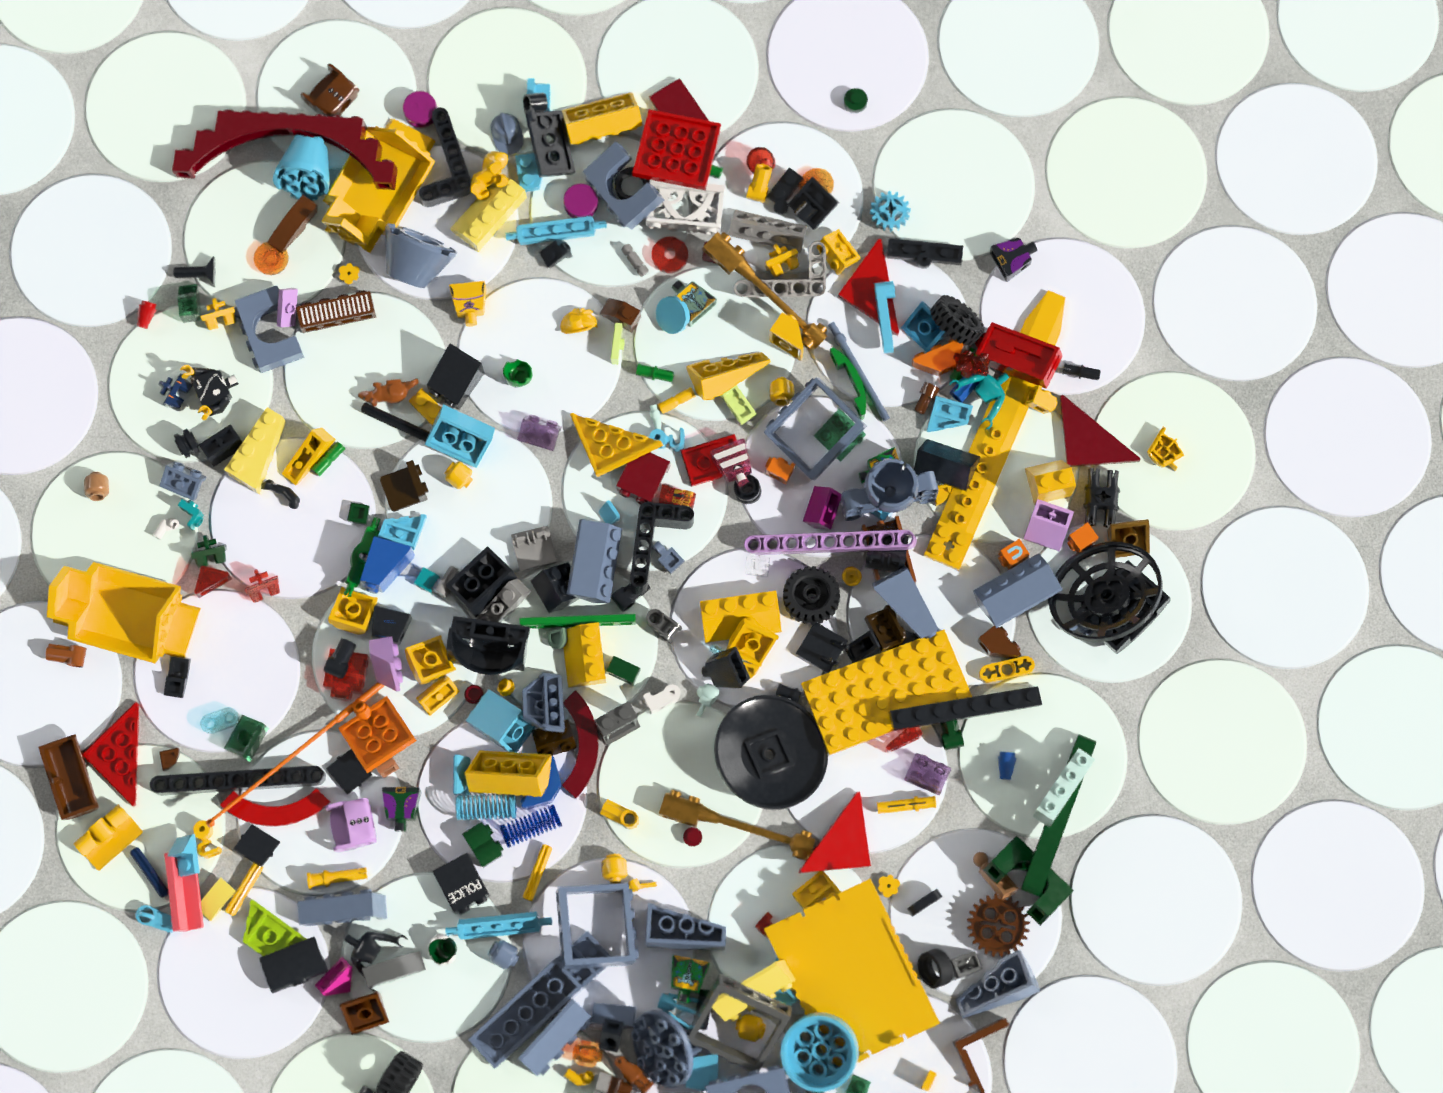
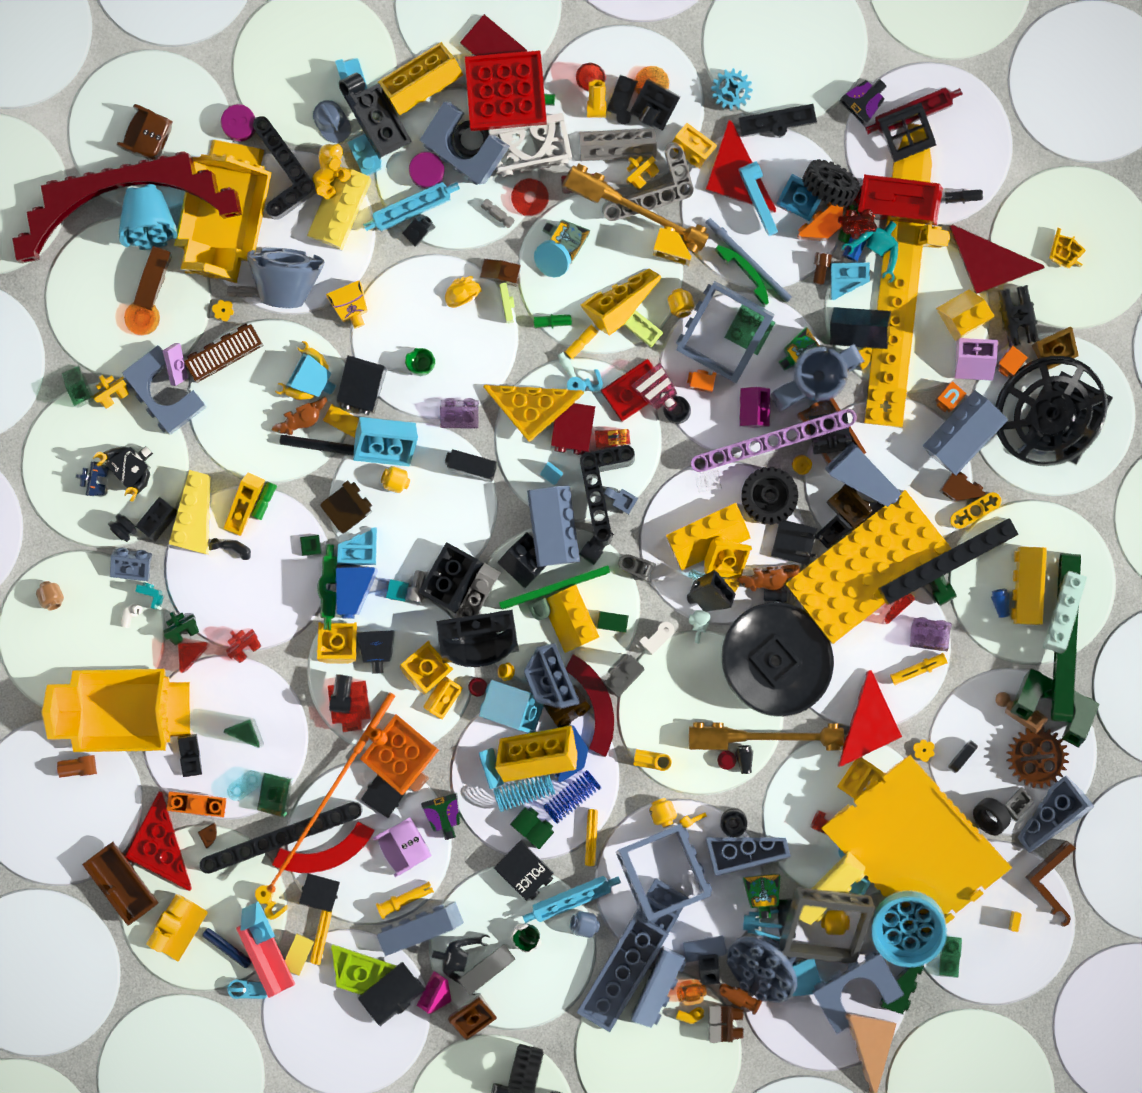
camera: 15 degrees left, 10 degrees up
red cone [137,300,157,329] -> none
black piece [173,256,216,287] -> none
lavender slope [369,637,403,692] -> none
light grey hinge [511,525,557,571] -> none
none -> orange slope [166,791,227,818]
none -> clear green slope [223,718,264,748]
none -> light grey axle [227,286,259,297]
none -> medium azure torso [275,341,336,400]
none -> black brick [444,449,498,482]
none -> black wheel [720,808,747,837]
none -> black cone [735,745,754,774]
none -> dark orange animal [736,564,800,592]
none -> dark red plate [865,87,963,136]
none -> black piece [878,102,937,162]
none -> yellow slope [1011,547,1047,625]

